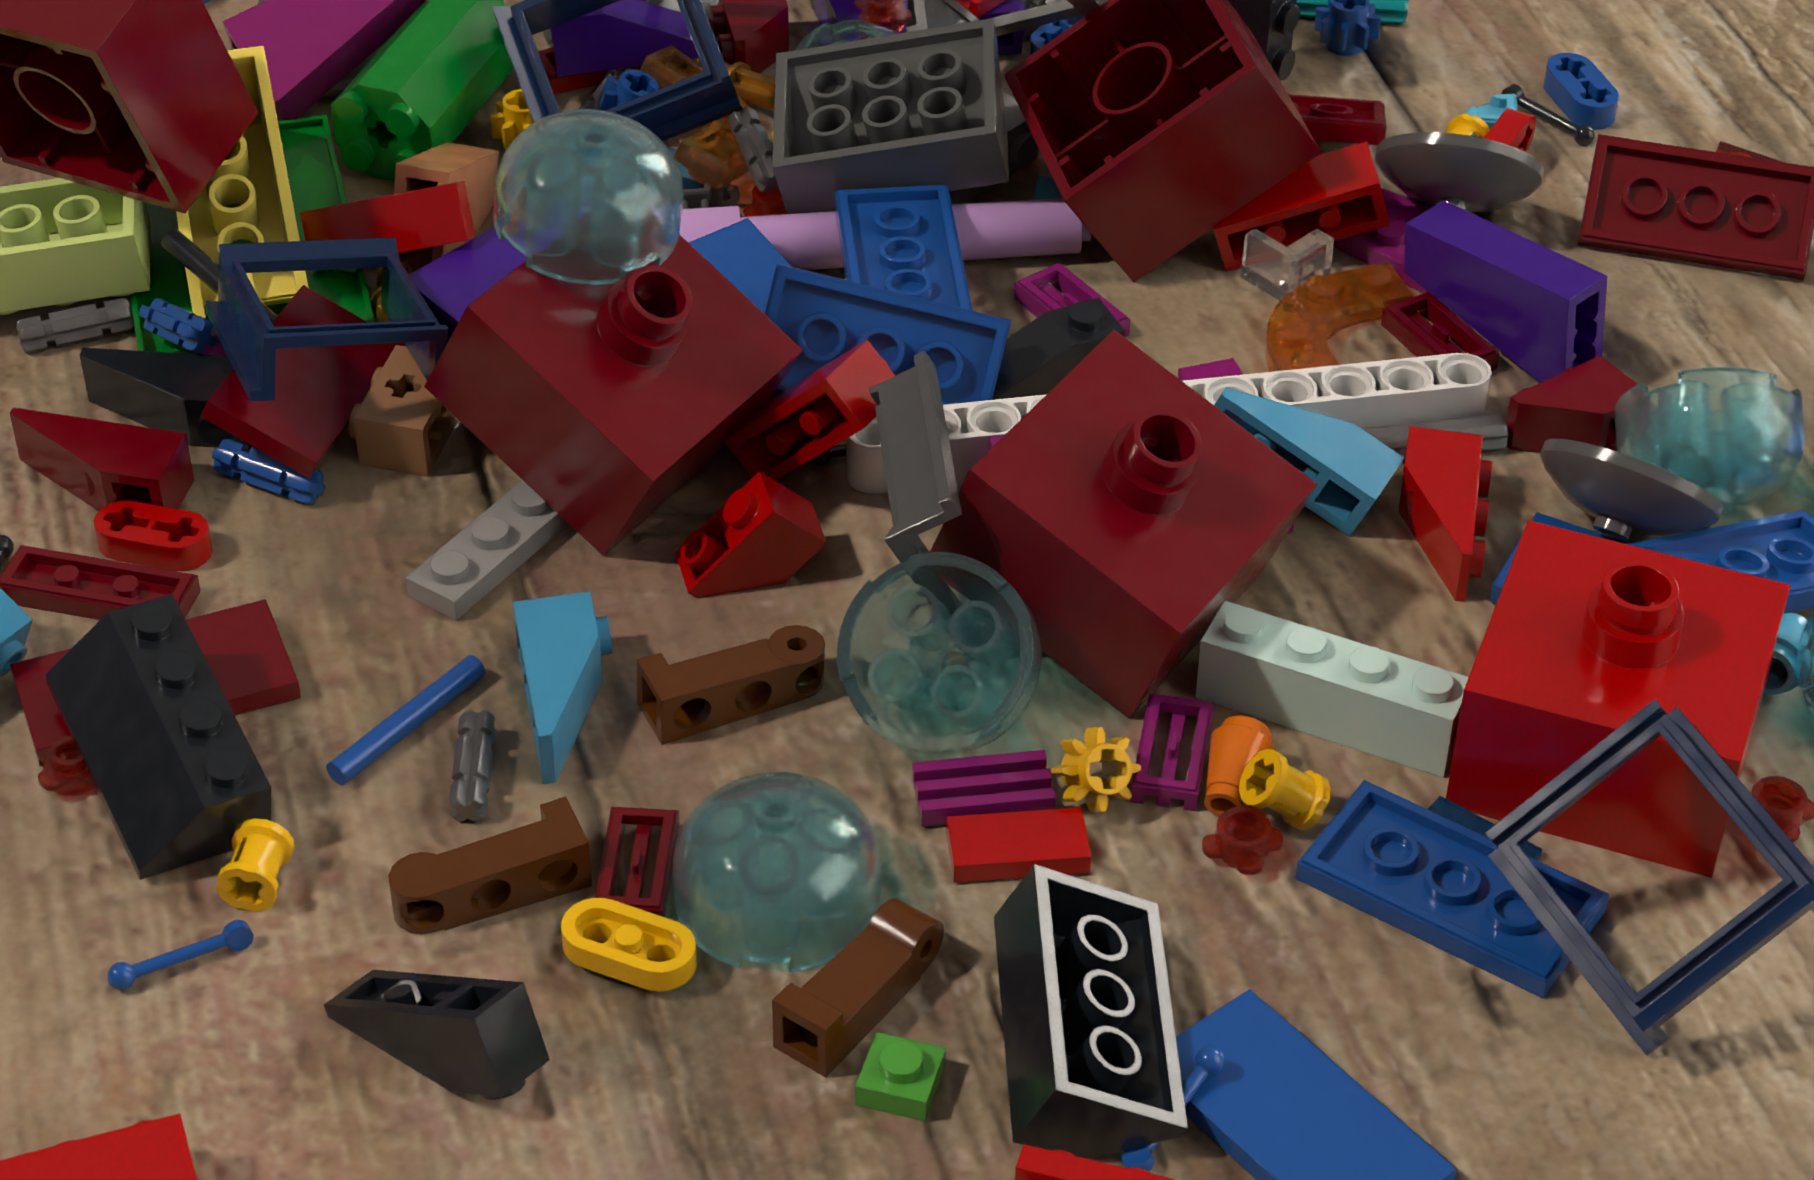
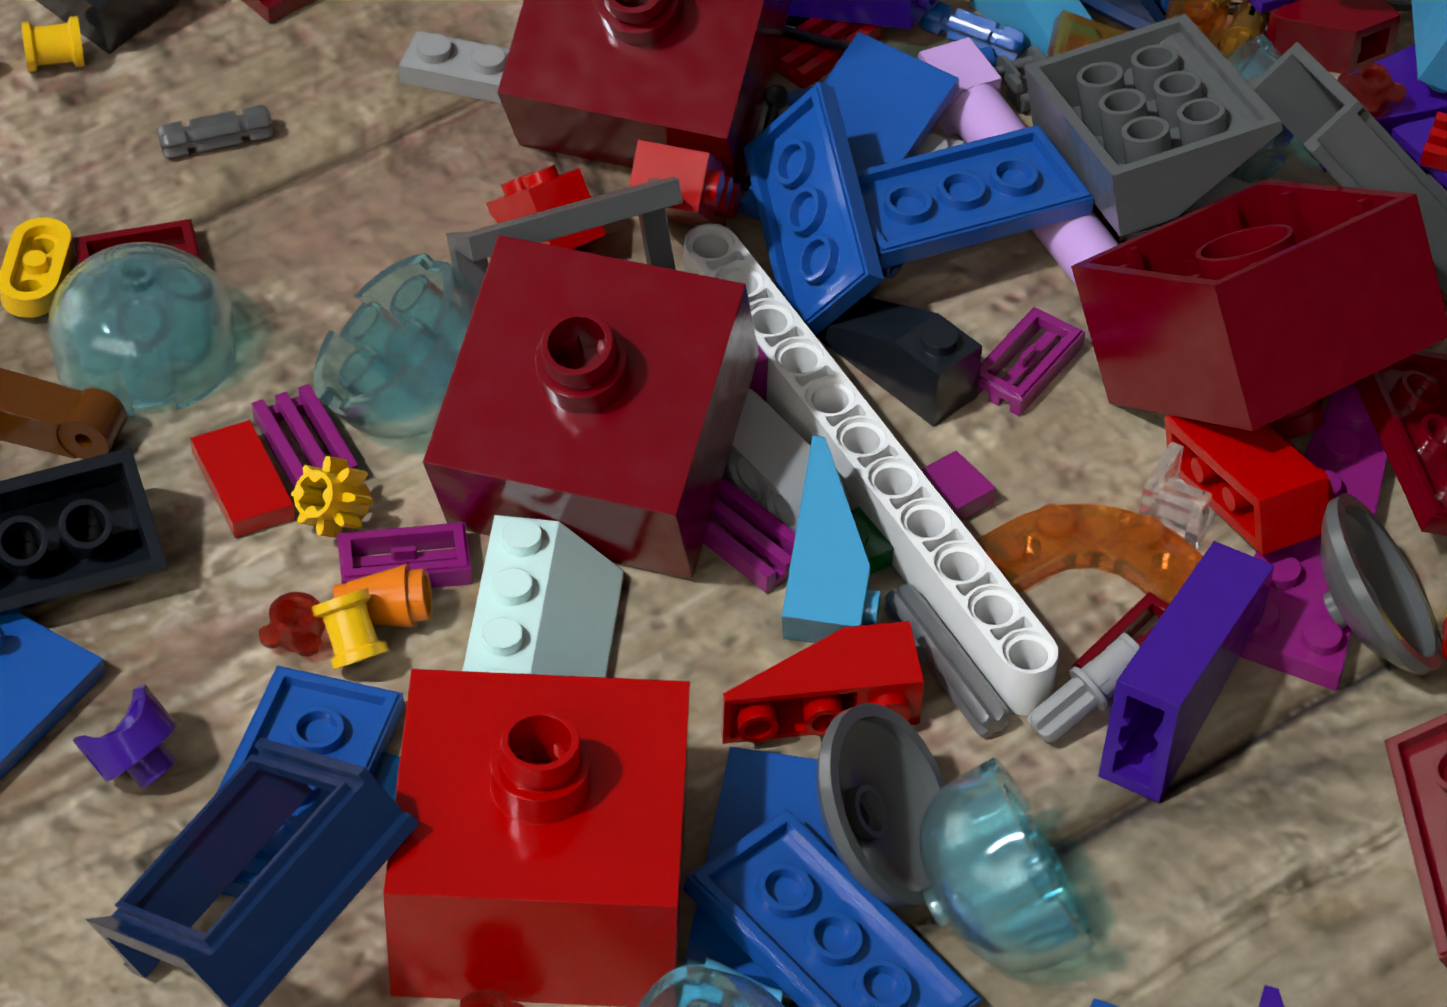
camera: 70 degrees right, 5 degrees up
blue bar [326,655,485,785] -> none
reddish brown leg [388,796,592,934] -> none
dark azure slope [513,591,612,784] -> none
reddish brown leg [637,625,825,745] -> none
dark red slope [1506,355,1650,453] -> none
none -> dark purple piece [73,683,178,788]
none -> light grey axle [1027,633,1140,743]

